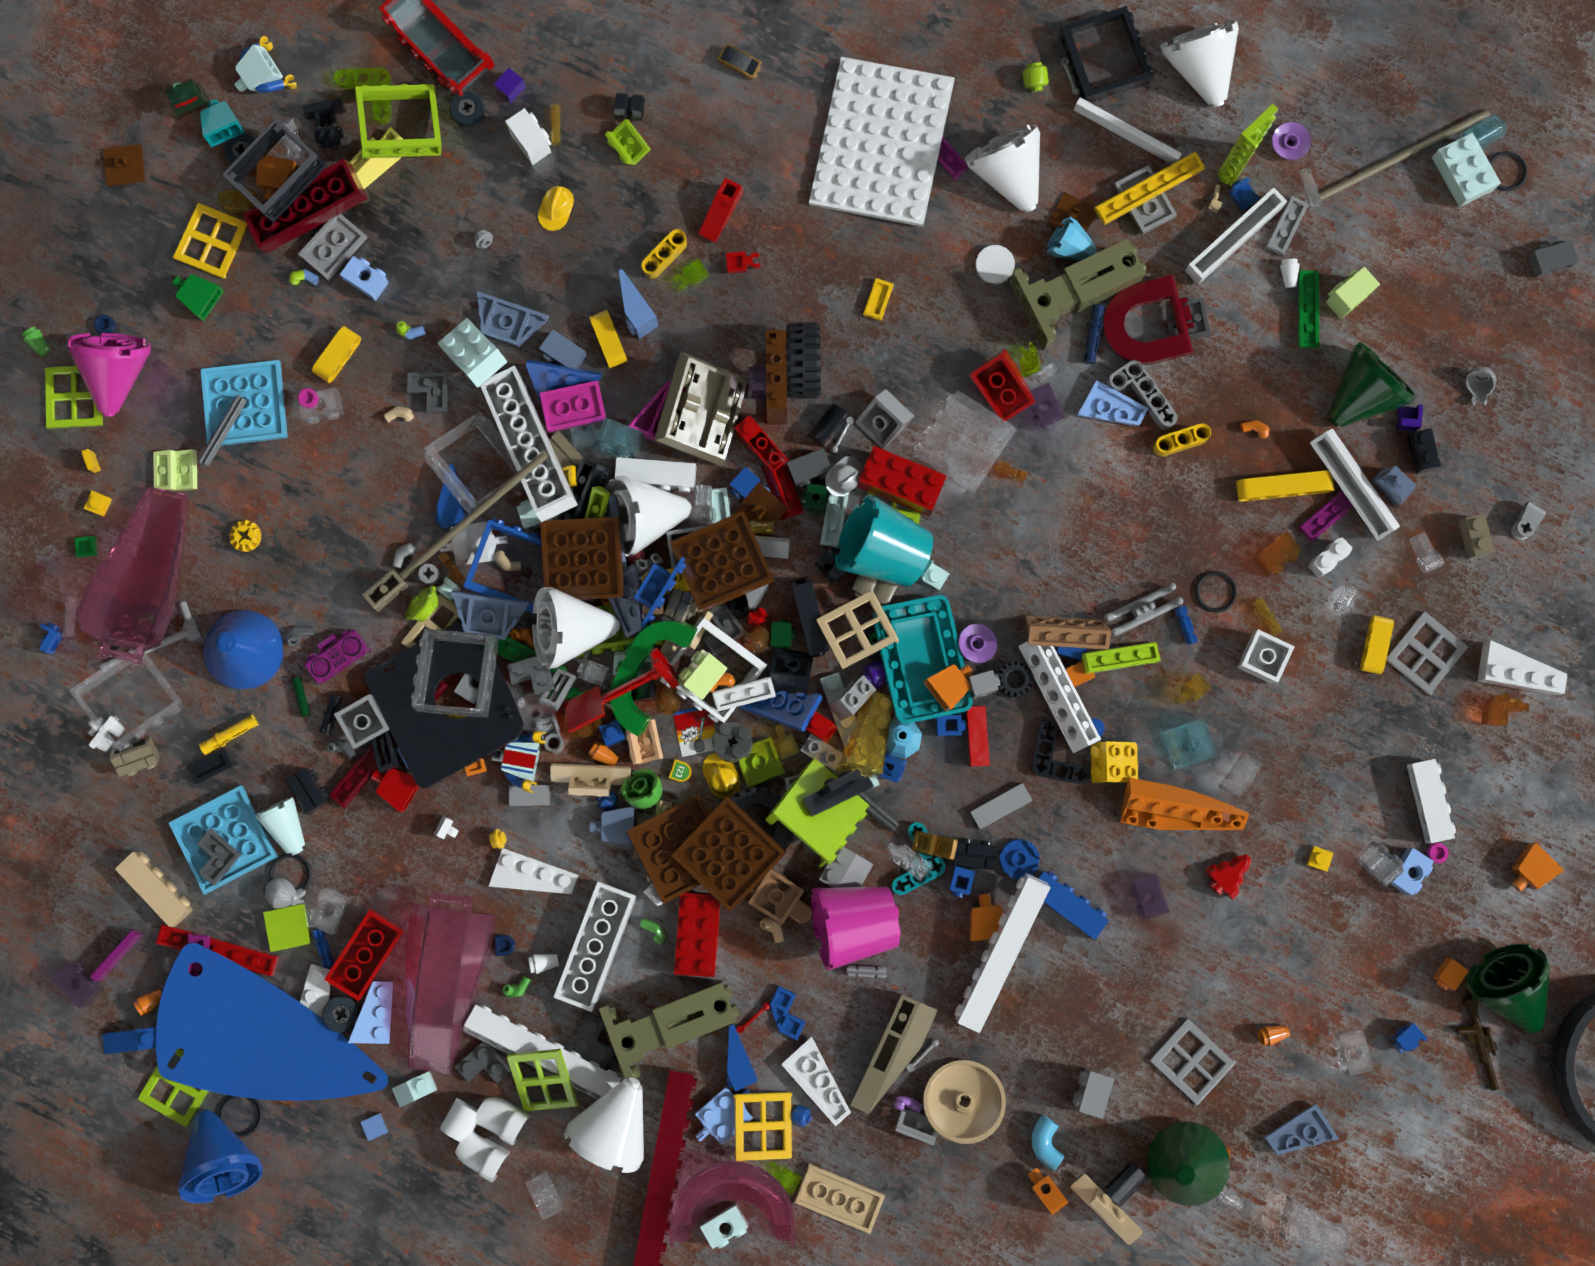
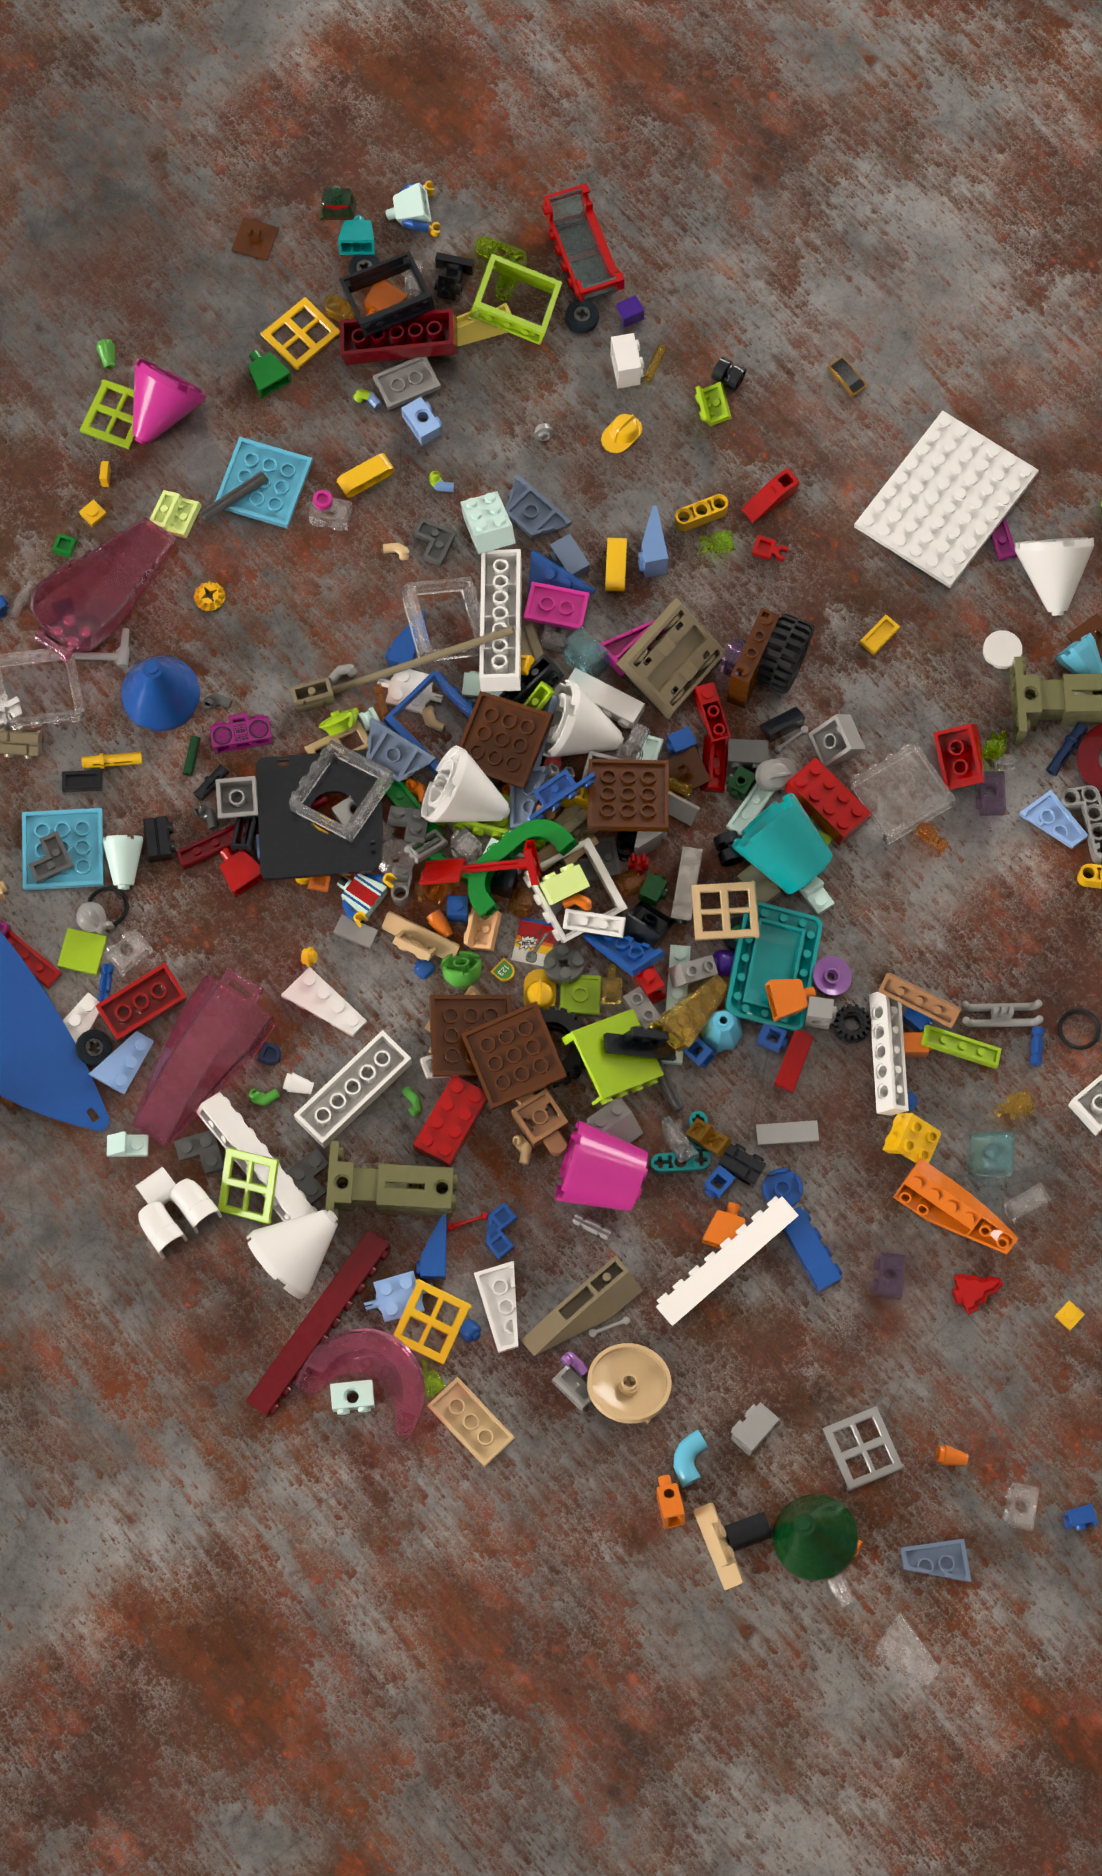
camera: 25 degrees right, 10 degrees down
dark blue tile [94,315,116,334] -> none
medium blue tile [361,1113,388,1141] -> none
light grey wheel [418,564,441,585] -> none
white tile [434,815,459,839] -> none
clear brick [525,1170,564,1220] -> none
sand blue torso [590,807,635,846] -> none
black beam [1031,719,1090,784] -> none

